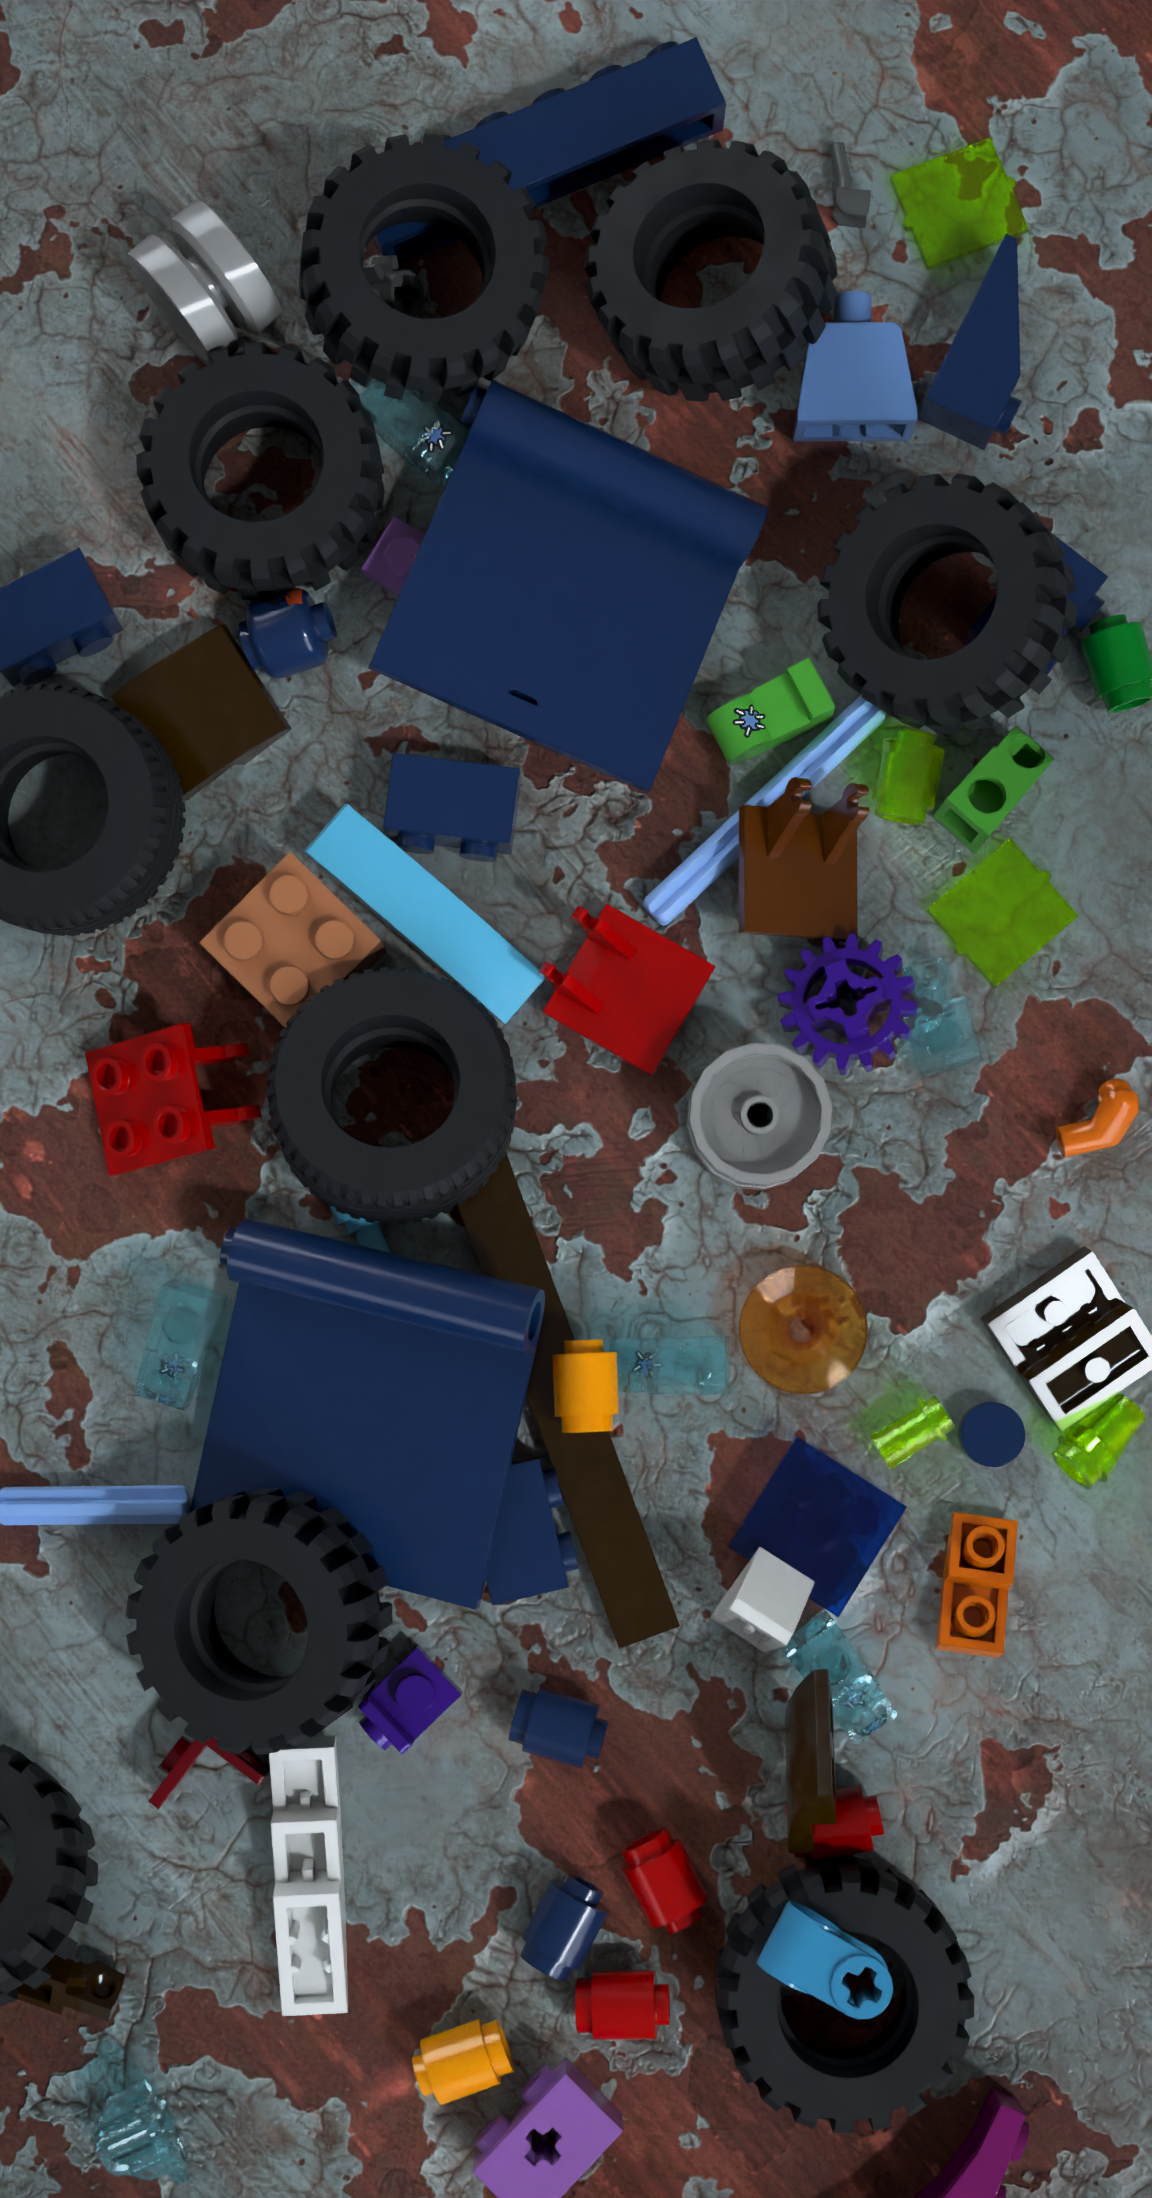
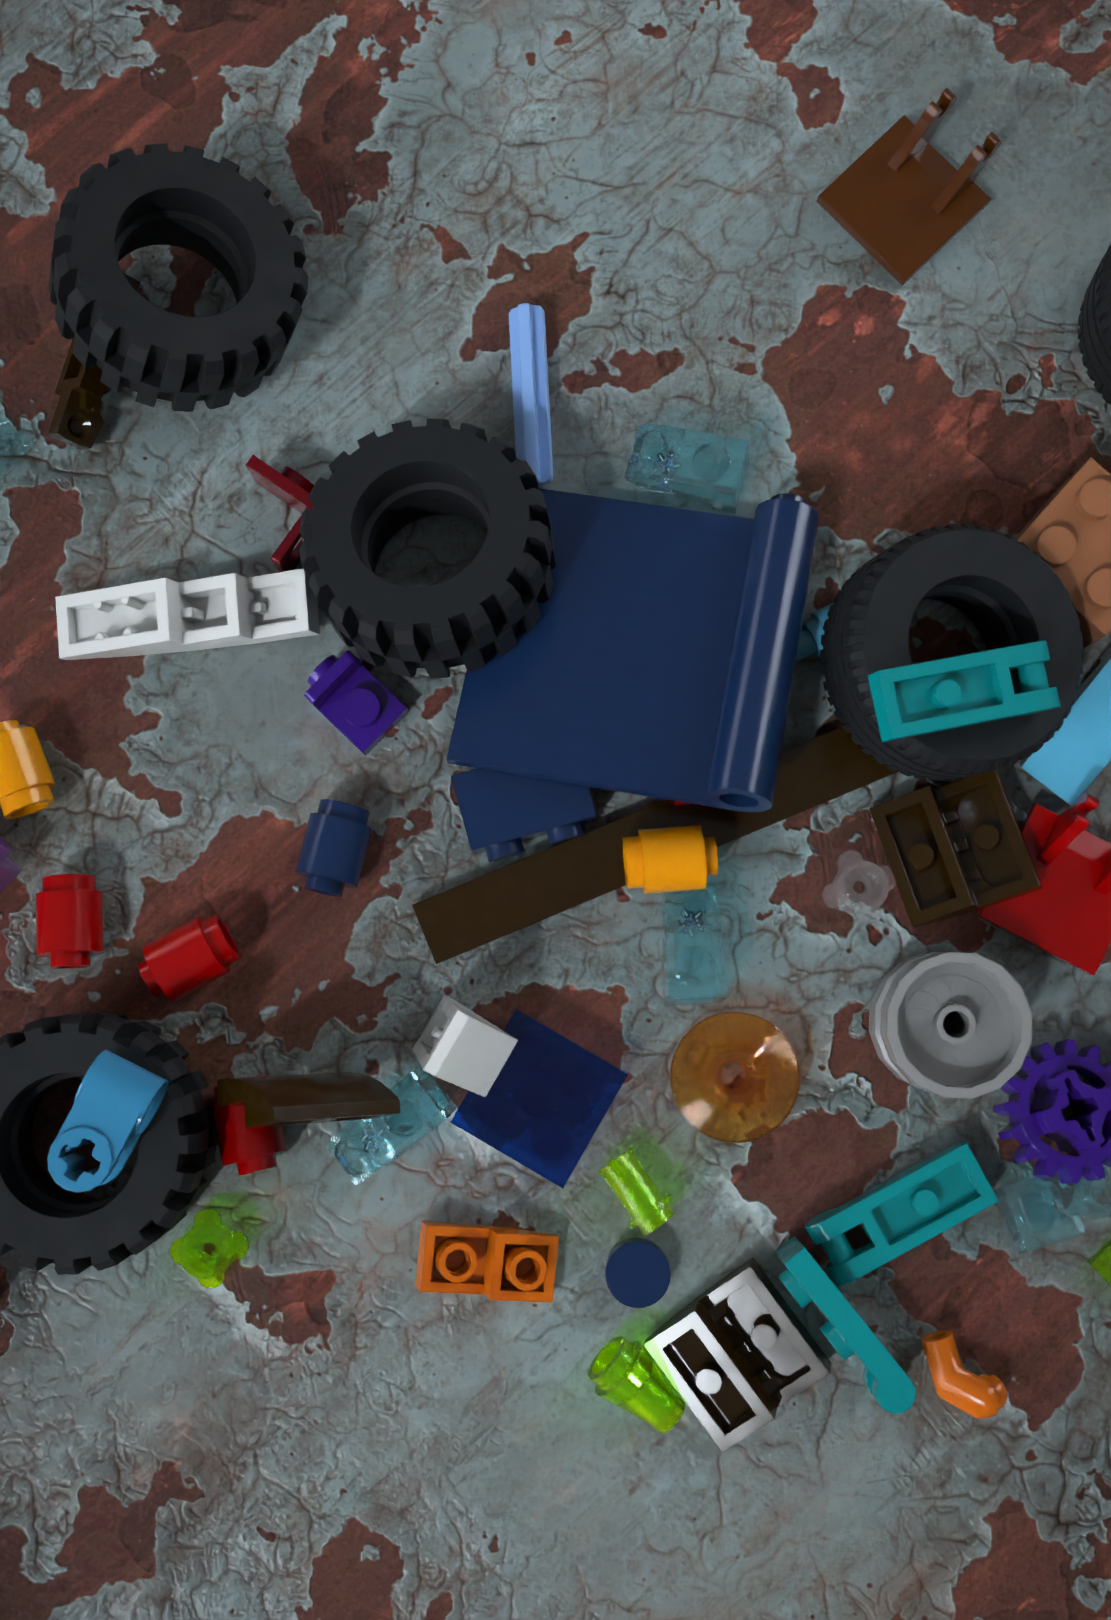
camera: 85 degrees right, 0 degrees up
red plate [85,1023,262,1176] -> none
dark blue brick [520,1874,609,1981] -> none
none -> clear neon green plate [170,1208,249,1288]
none -> teal plate [775,1236,916,1414]
none -> teal plate [804,1140,999,1286]
none -> clear plate [822,850,896,924]
none -> teal plate [867,640,1061,742]
none -> dark brown slope [869,770,1043,928]

